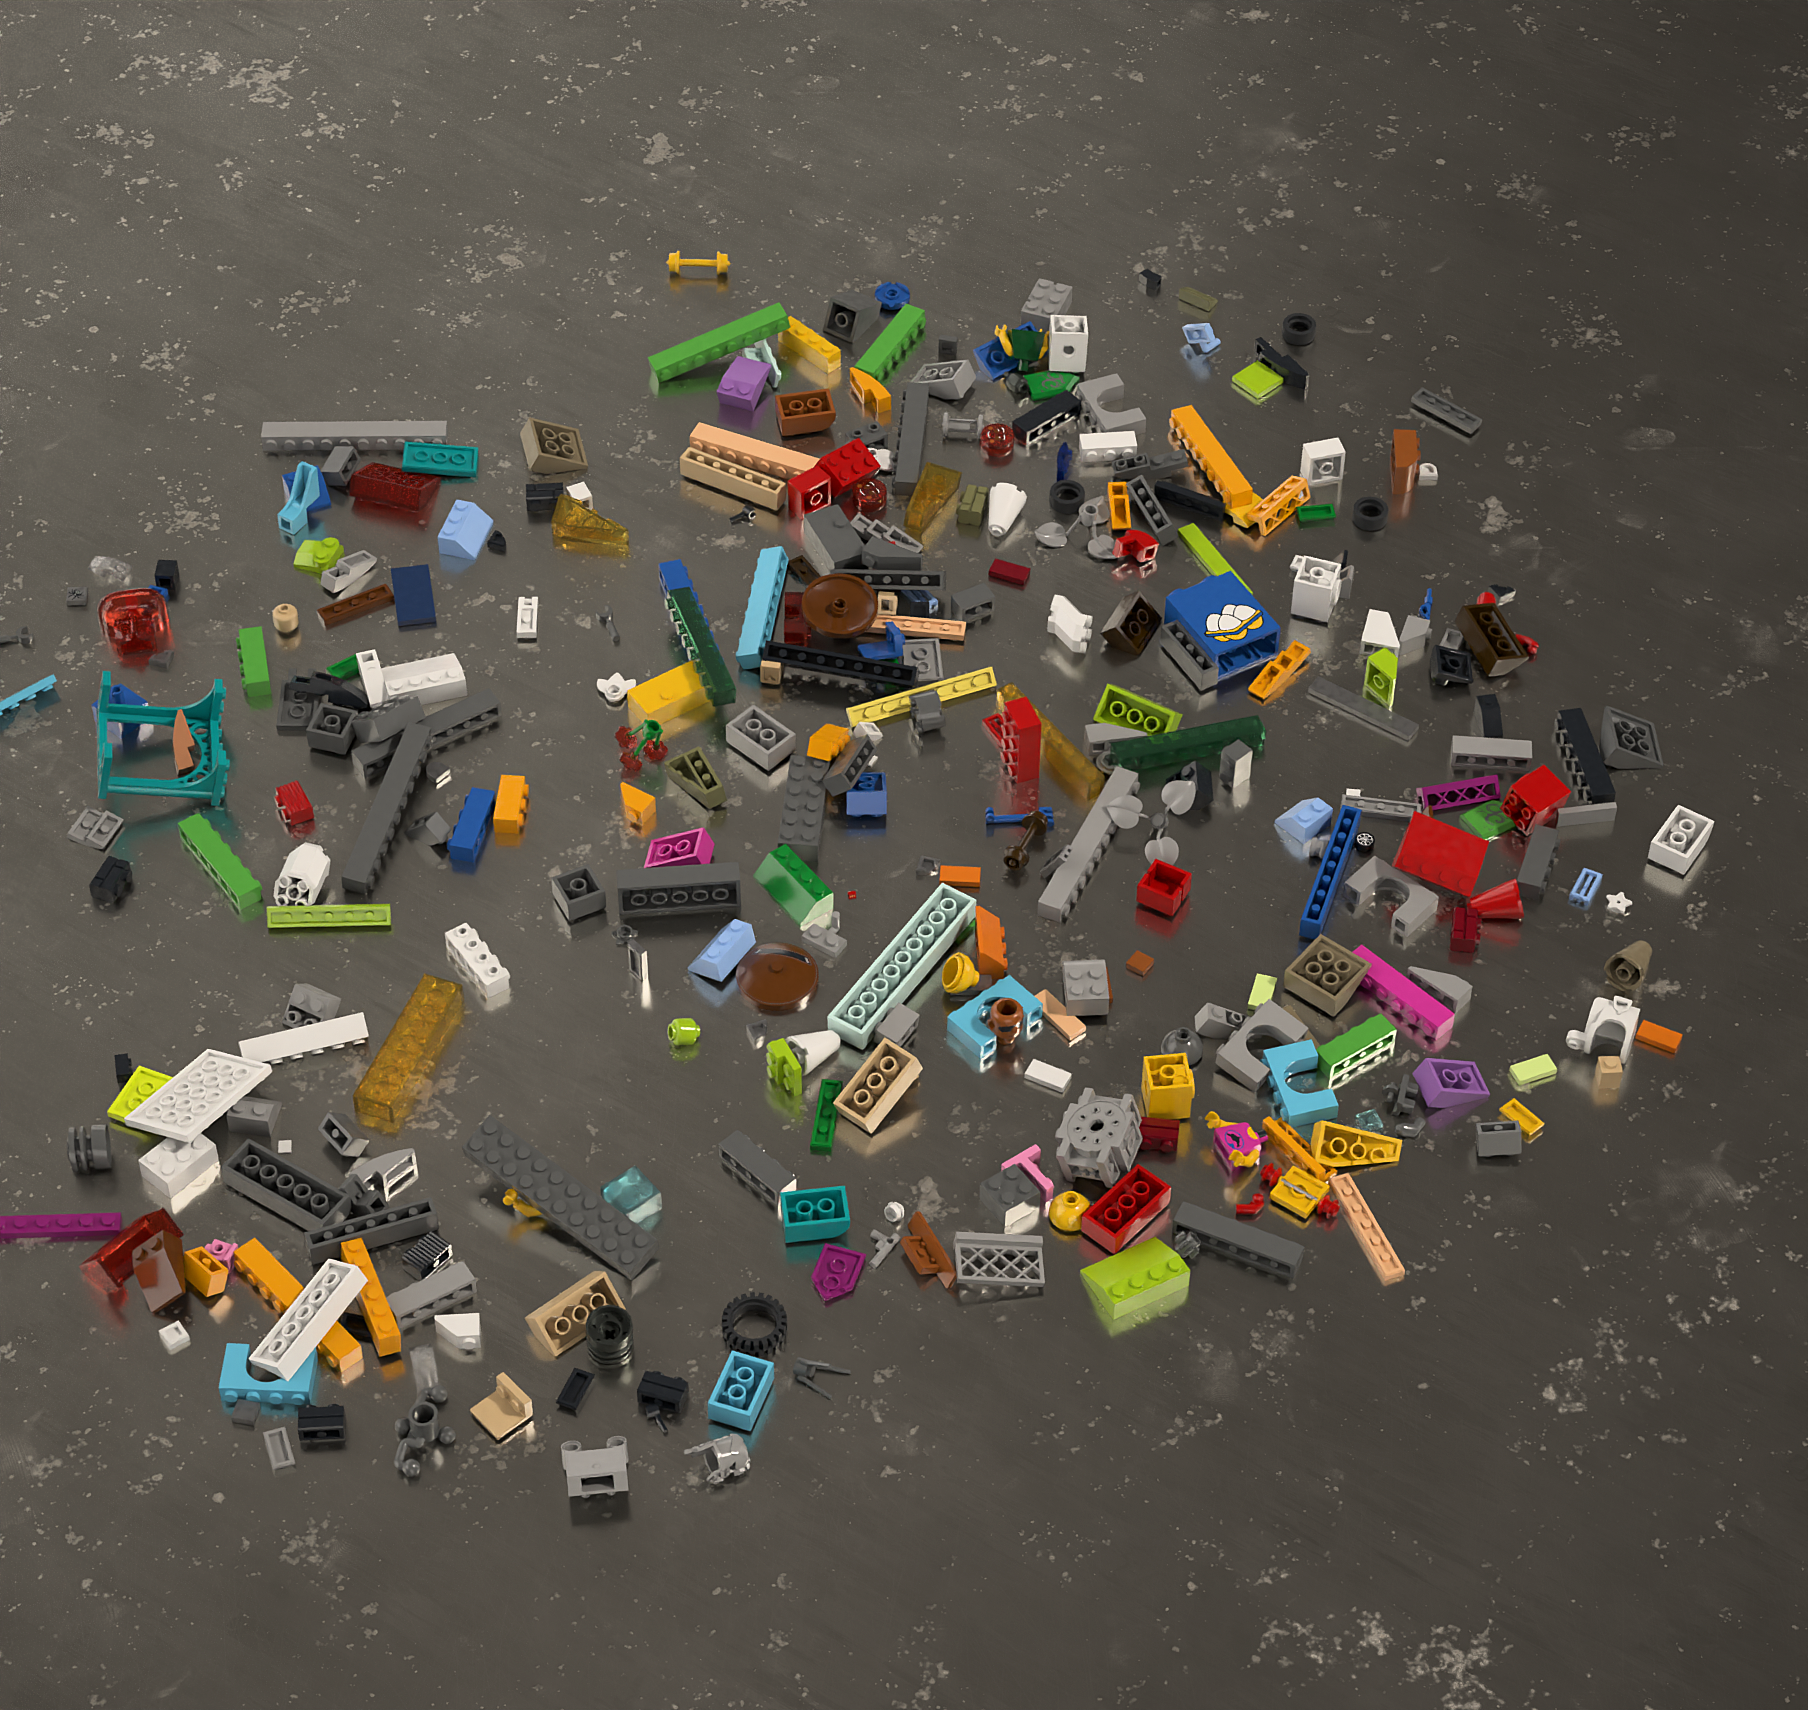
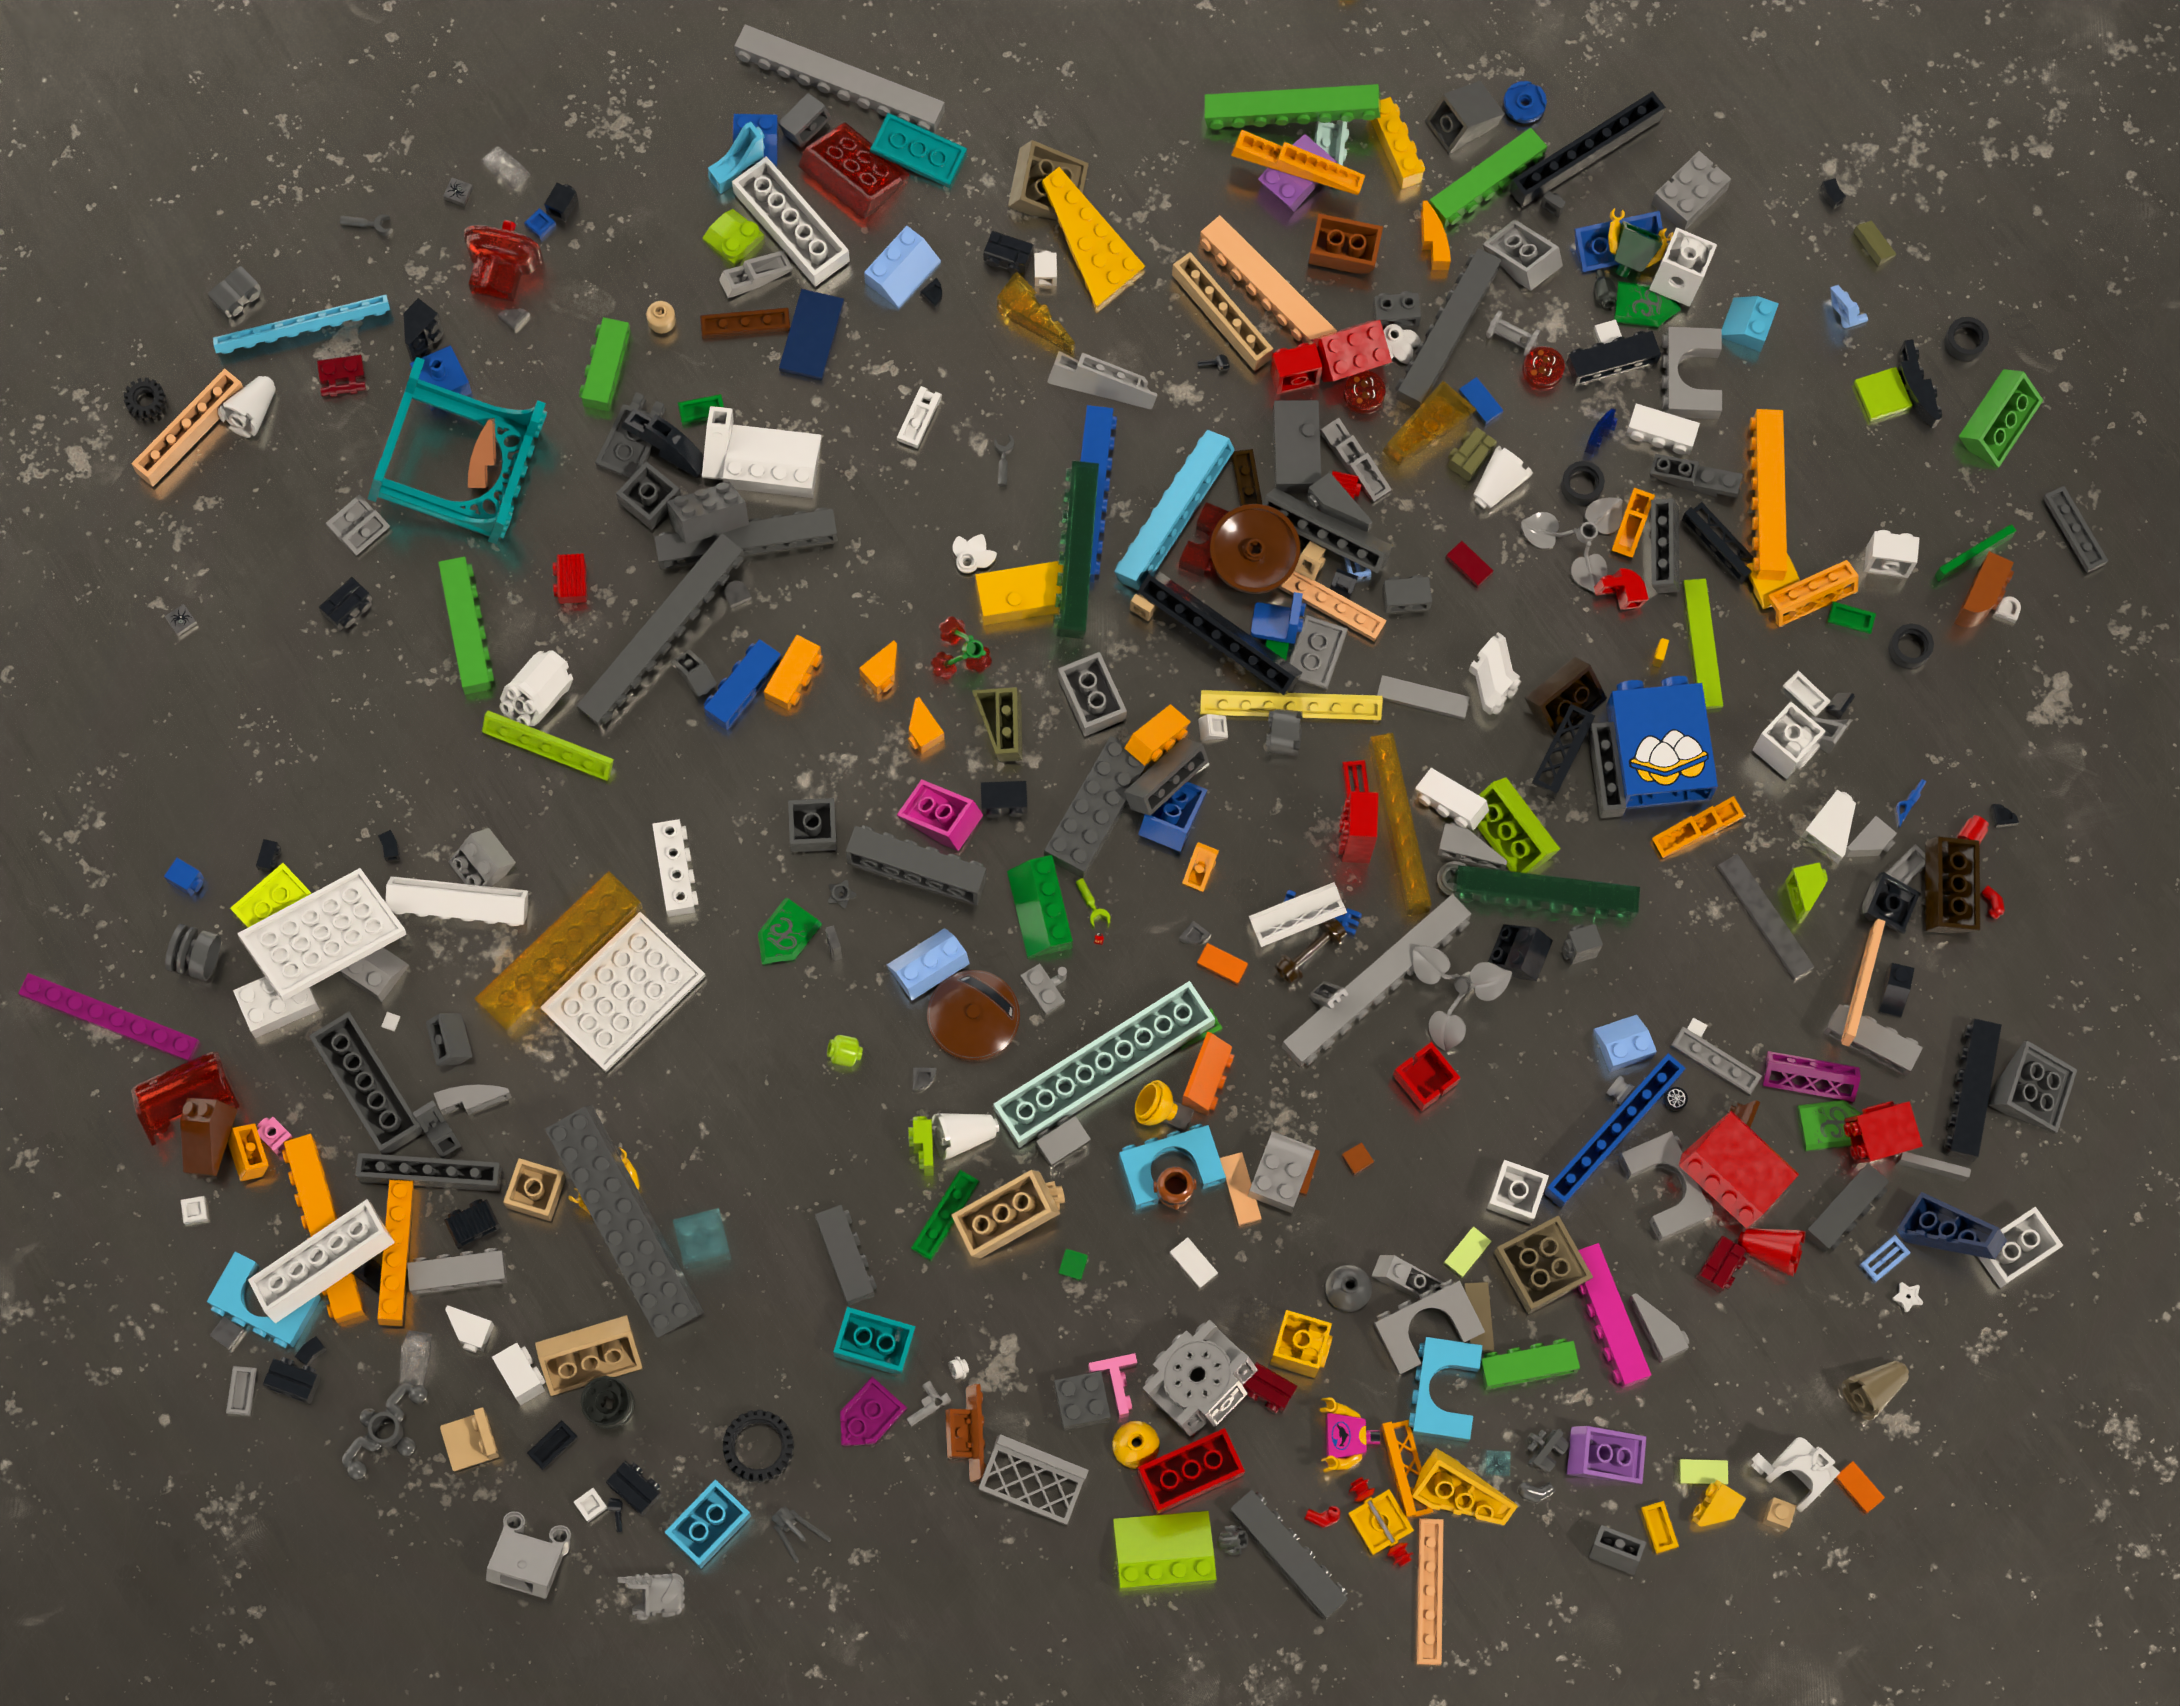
camera: 20 degrees right, 25 degrees up
none -> blue brick [164,858,204,896]
none -> black piece [294,1336,326,1366]
none -> dark red plate [317,355,366,398]
none -> black piece [378,830,400,861]
none -> black slope [403,298,444,362]
none -> white brick [492,1343,546,1406]
none -> tan brick [503,1158,566,1222]
none -> white plate [540,912,705,1073]
none -> white plate [574,1488,607,1522]
none -> white brick [732,156,850,287]
none -> green tile [758,897,822,965]
none -> light orange slope [859,640,897,695]
none -> black brick [981,781,1027,818]
none -> yellow wing [1042,167,1145,309]
none -> light grey wedge [1047,351,1158,409]
none -> green slope [1058,1249,1088,1281]
none -> lime piece [1075,878,1111,928]
none -> light orange slope [1182,842,1219,892]
none -> light orange slope [1231,130,1365,195]
none -> white fence [1249,882,1347,947]
none -> light grey tile [1377,675,1470,720]
none -> white brick [1415,768,1489,831]
none -> blue tile [1458,377,1503,425]
none -> white brick [1487,1160,1549,1225]
none -> black brick [1510,91,1666,207]
none -> black fence [1532,704,1596,800]
none -> white tile [1594,320,1622,344]
none -> yellow tile [1652,638,1669,668]
none -> yellow slope [1692,1480,1746,1527]
none -> medium azure slope [1722,296,1779,352]
none -> light nougat tile [1841,919,1885,1047]
none -> dark blue wedge [1897,1192,2007,1260]
none -> green tile [1935,525,2017,582]
none -> bright green slope [1959,369,2043,468]

